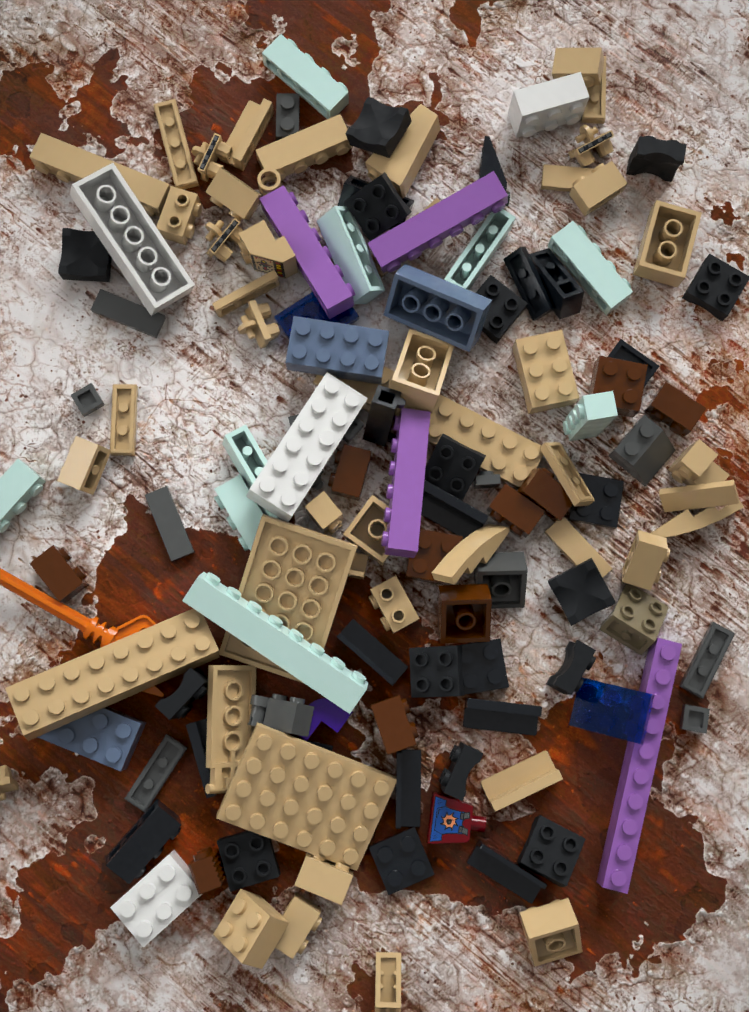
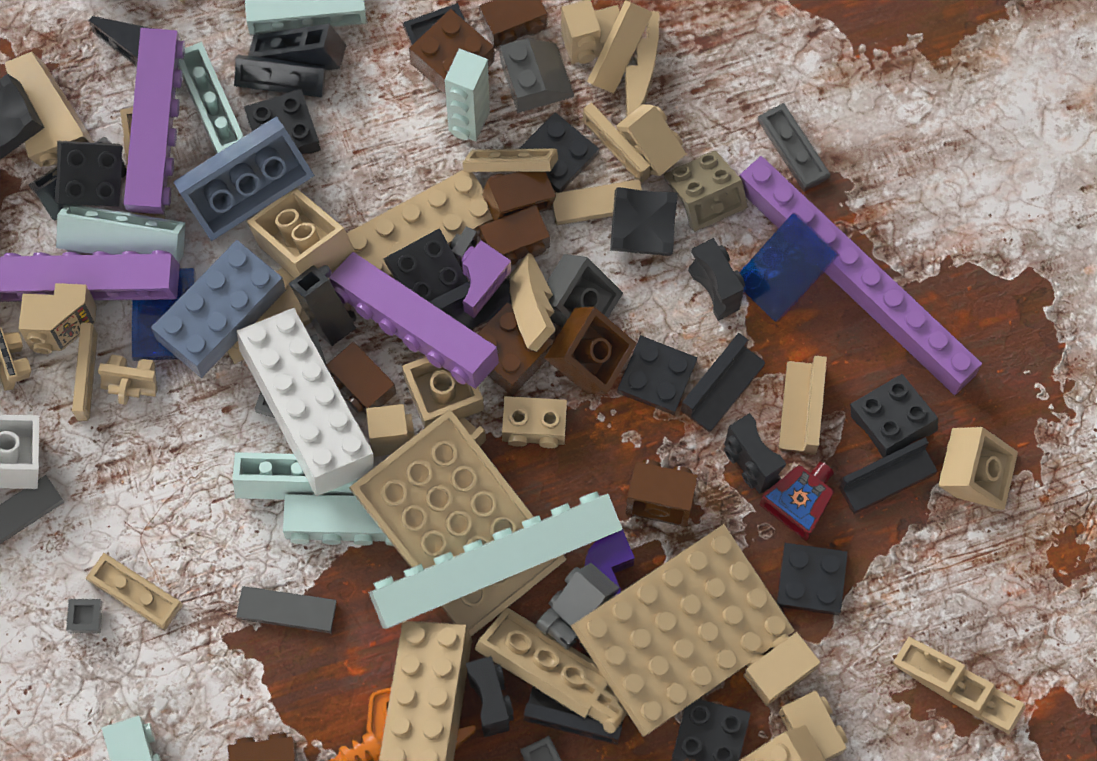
camera: 55 degrees left, 10 degrees down
tan brick [57,436,112,495] -> none
black panel [336,619,408,686] -> none
black panel [395,749,421,829] -> none
black brick [409,646,464,698] -> none
tan brick [512,330,579,414] -> none
dark grey plate [679,704,710,734] -> none
none -> medium lavender arch [461,240,511,318]
none -> tan tile [583,102,651,183]

